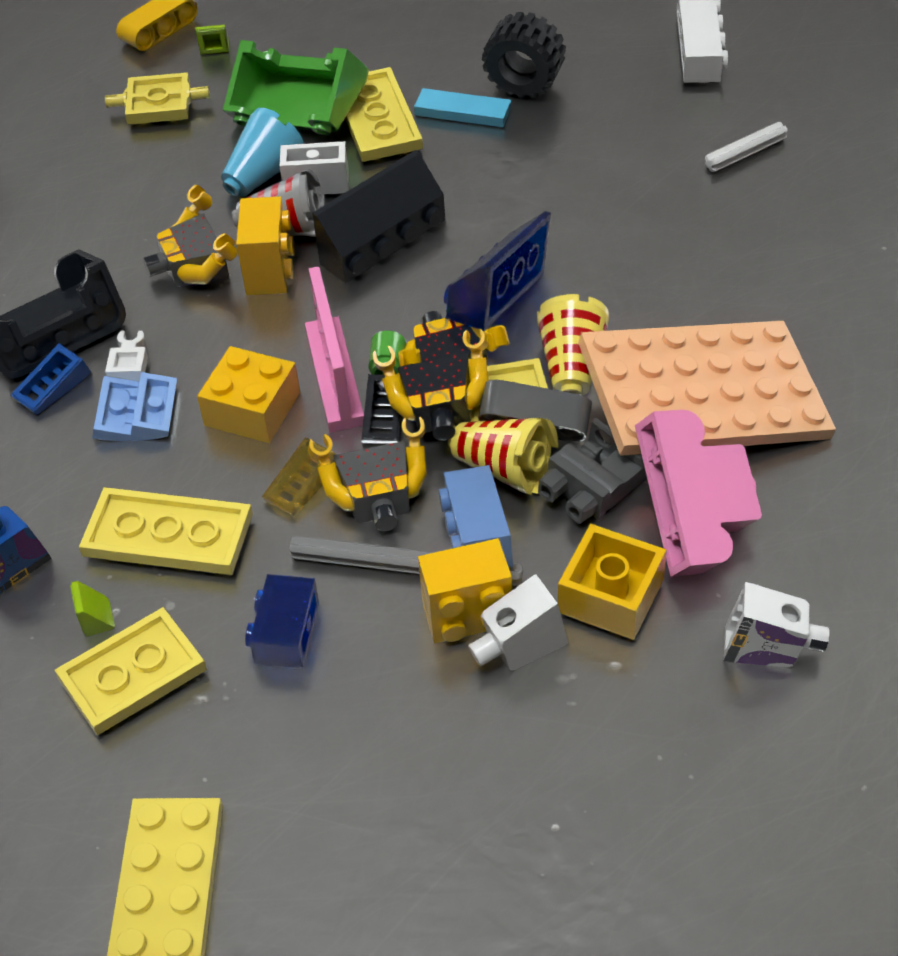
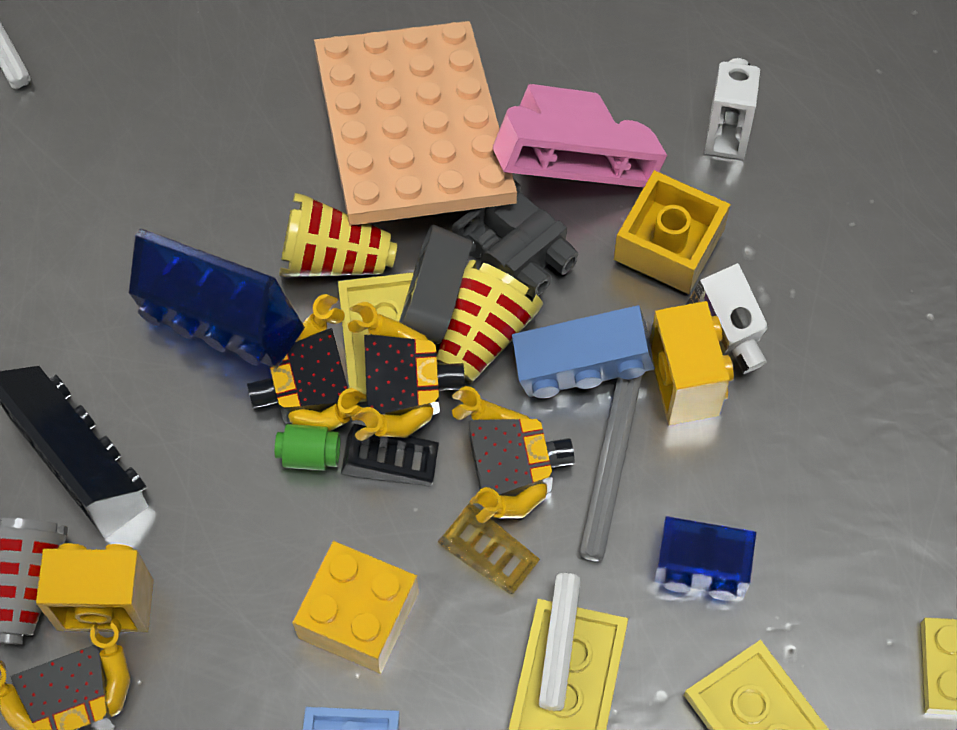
camera: 90 degrees left, 15 degrees up
bright pink fence [305,267,364,433] -> none
none -> white axle [539,572,581,711]

